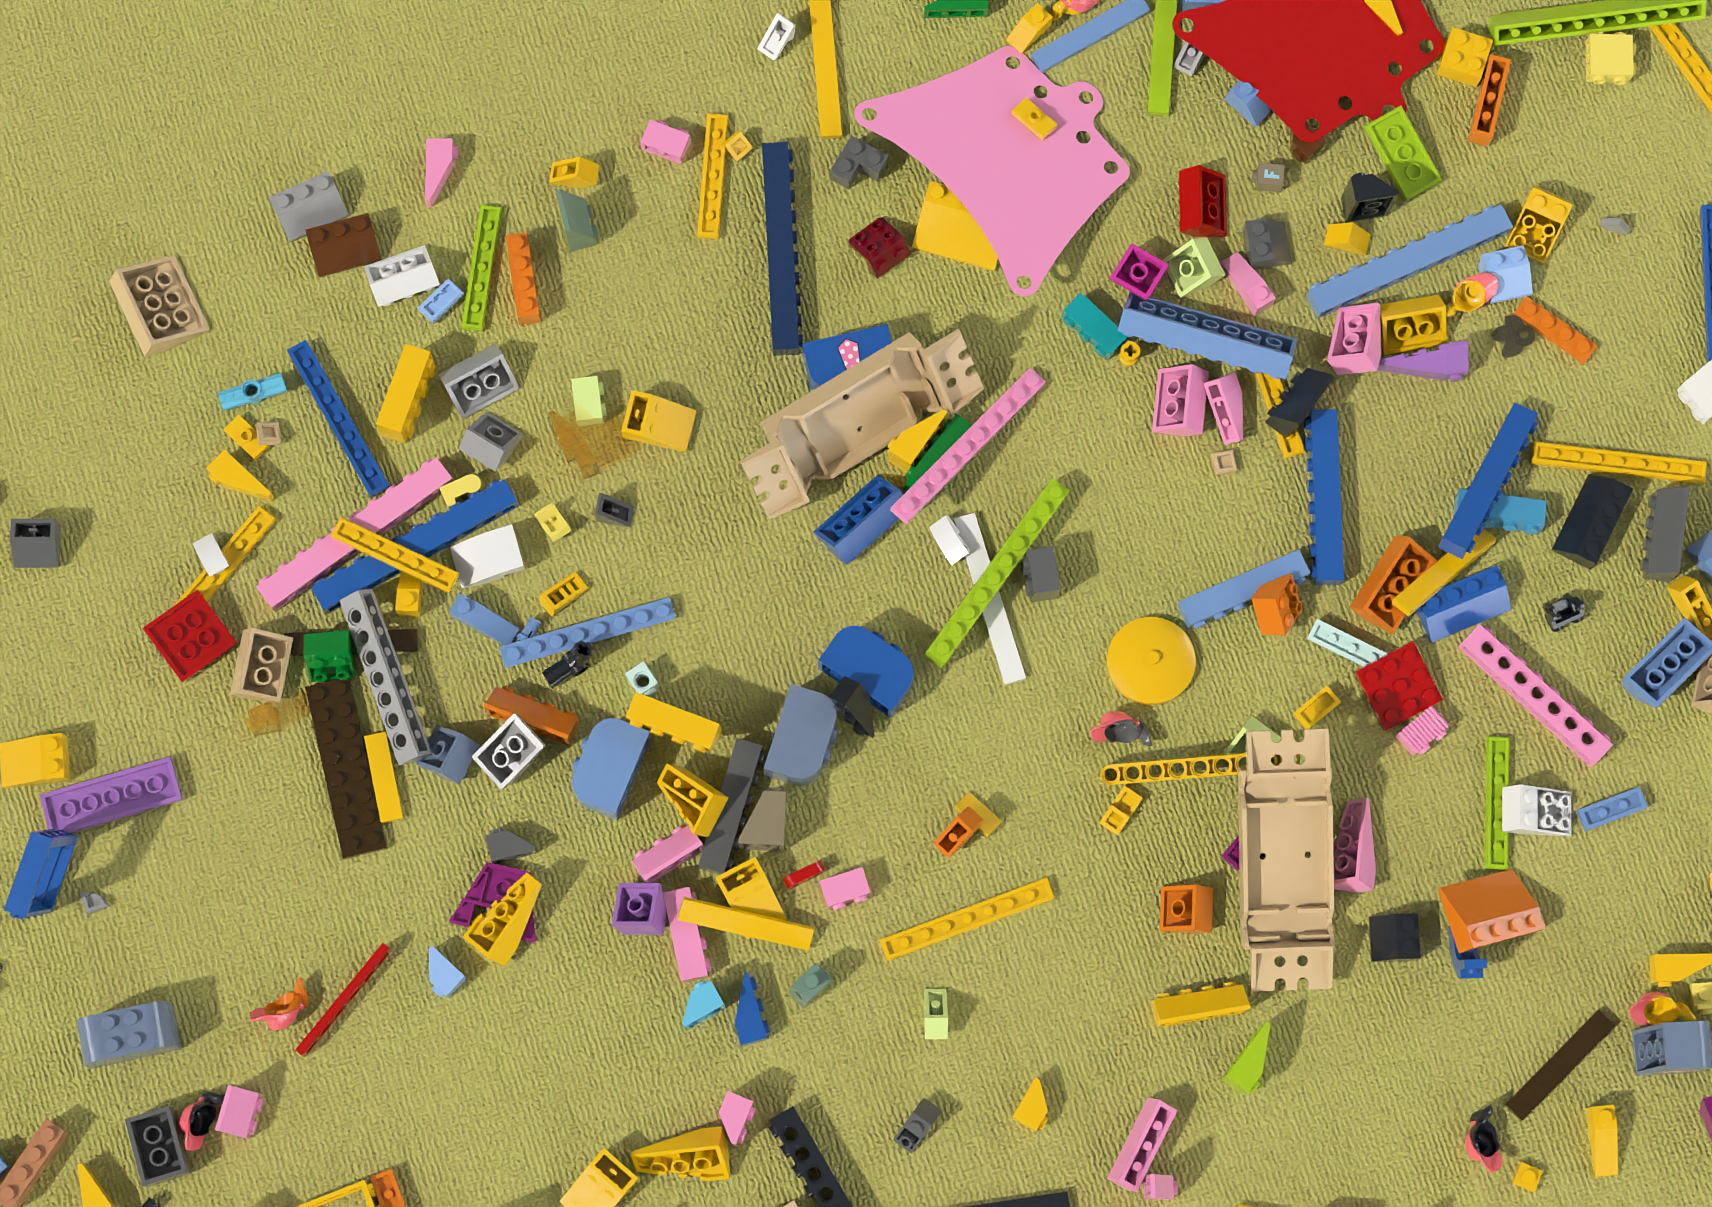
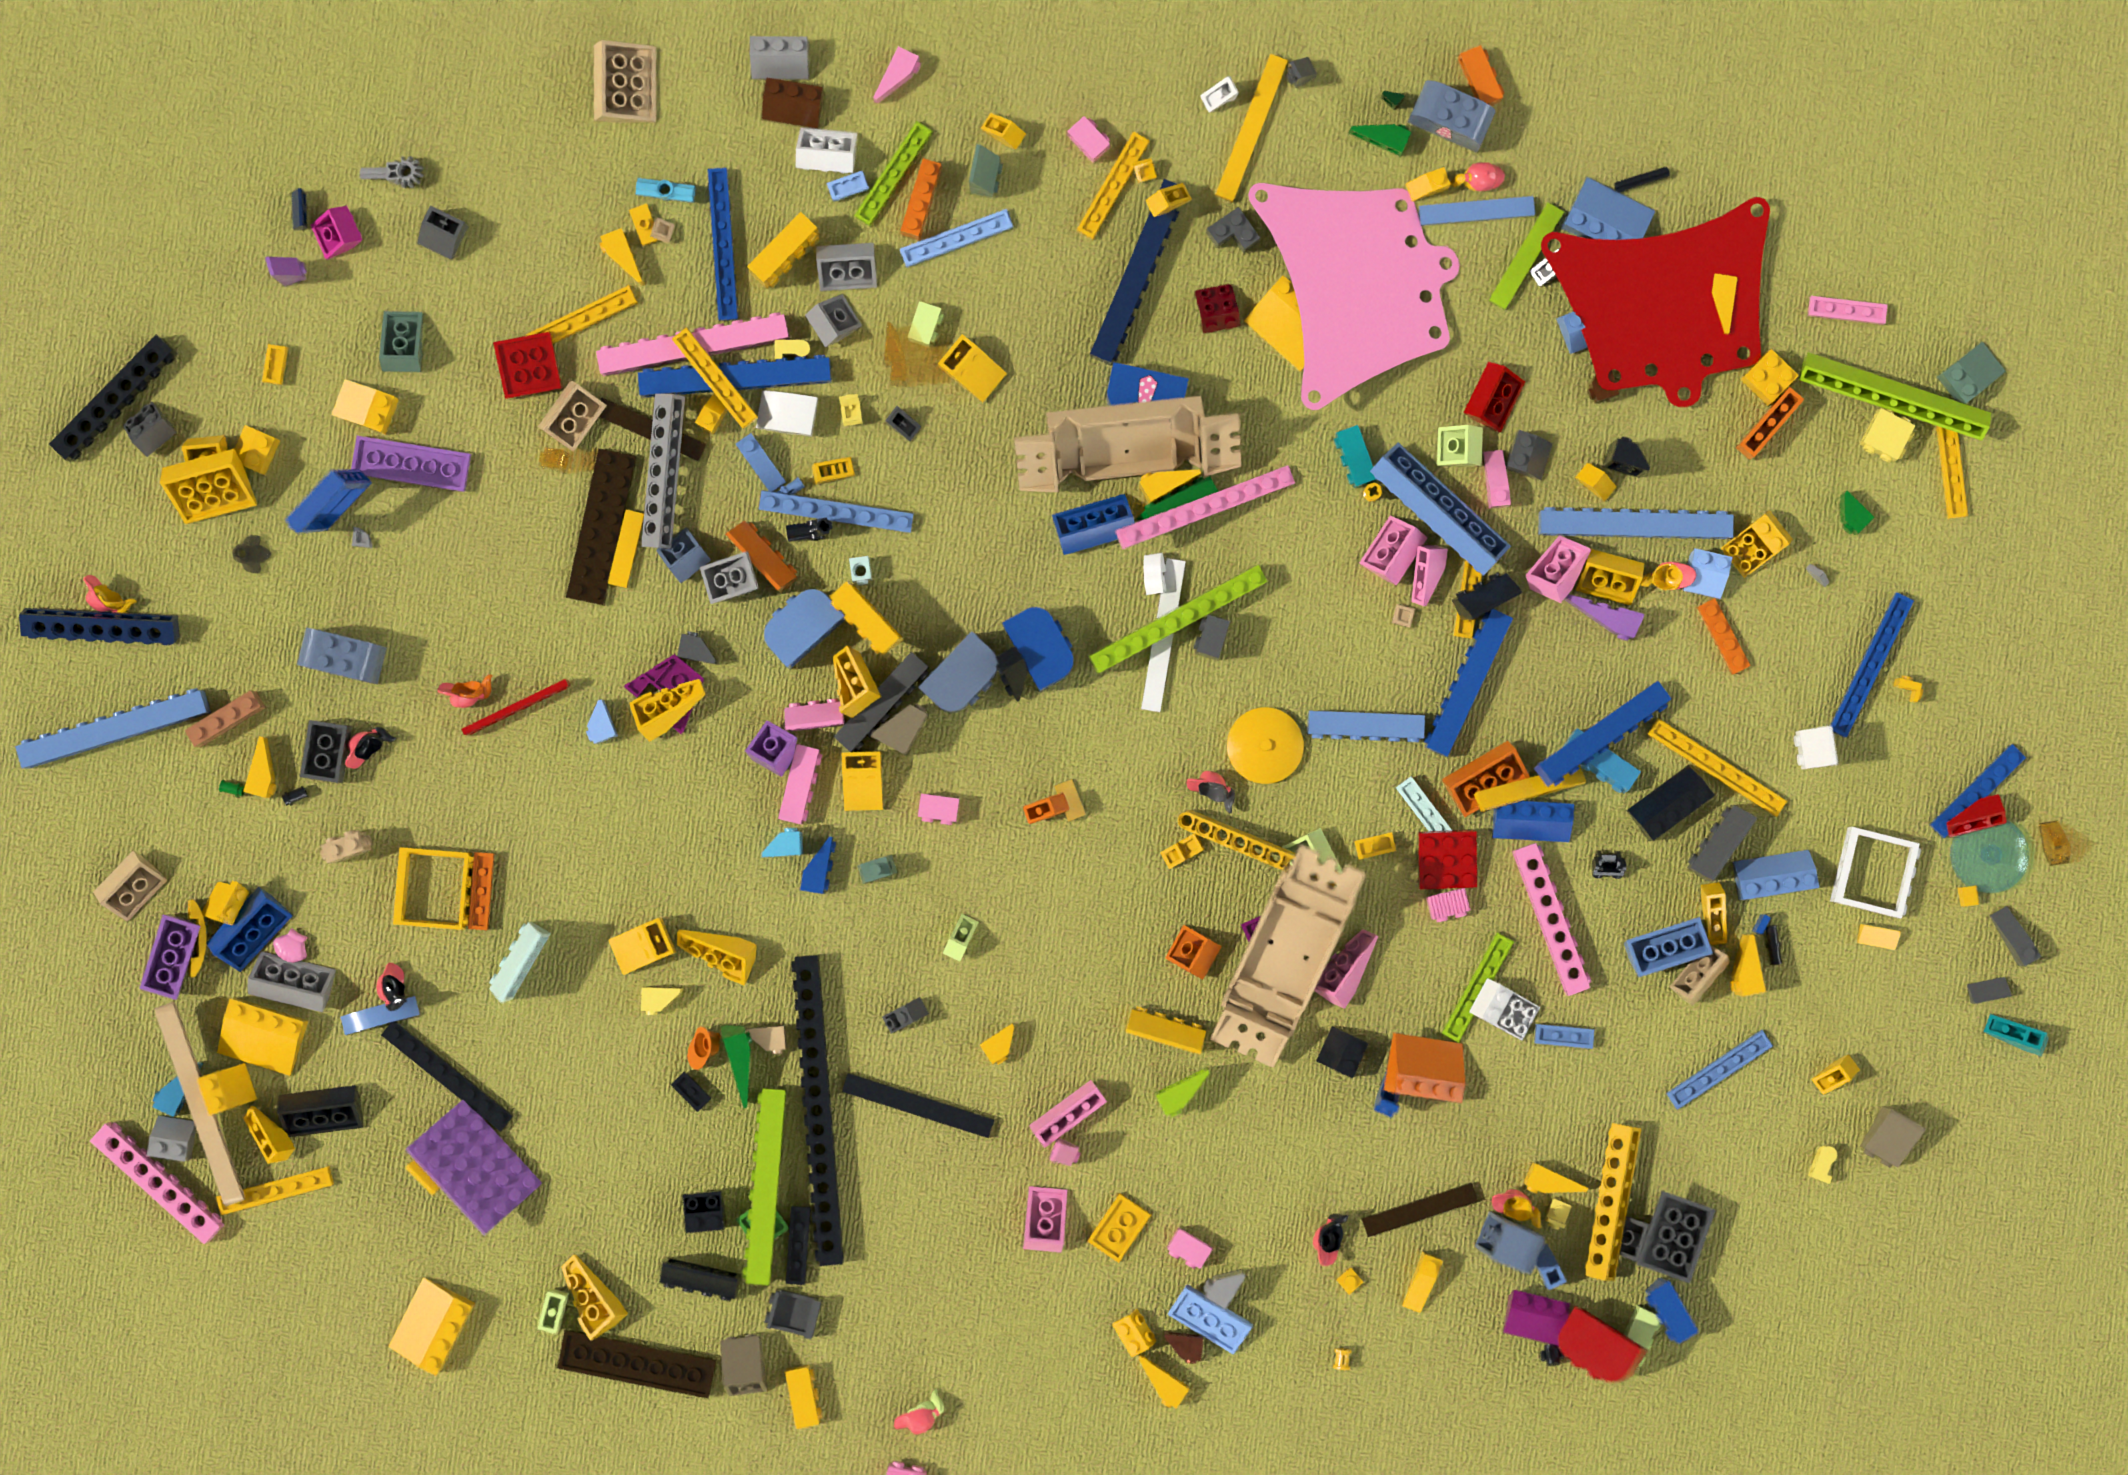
camera: 30 degrees right, 10 degrees up
white slope [193,533,229,576] -> none
bright pink slope [215,1085,264,1139] -> none
green slope [303,630,356,682] -> none
yellow tile [677,897,814,950] -> none
bright pink slope [719,1091,756,1147] -> none
red beam [783,860,826,890] -> none
yellow tile [879,877,1055,962] -> none
yellow plate [1011,97,1058,141] -> none
dark pink slope [1110,243,1169,301] -> none
dark tan brick [1251,163,1284,192] -> none
orange slope [1251,574,1302,636] -> none
lime tile [1363,106,1442,201] -> none
clear smoke plate [1491,315,1535,357] -> none
none -> sand green slope [379,311,423,372]
none -> light blue tile [900,209,1013,268]
none -> yellow slope [1145,183,1192,217]
none -> green slope [1840,490,1875,535]

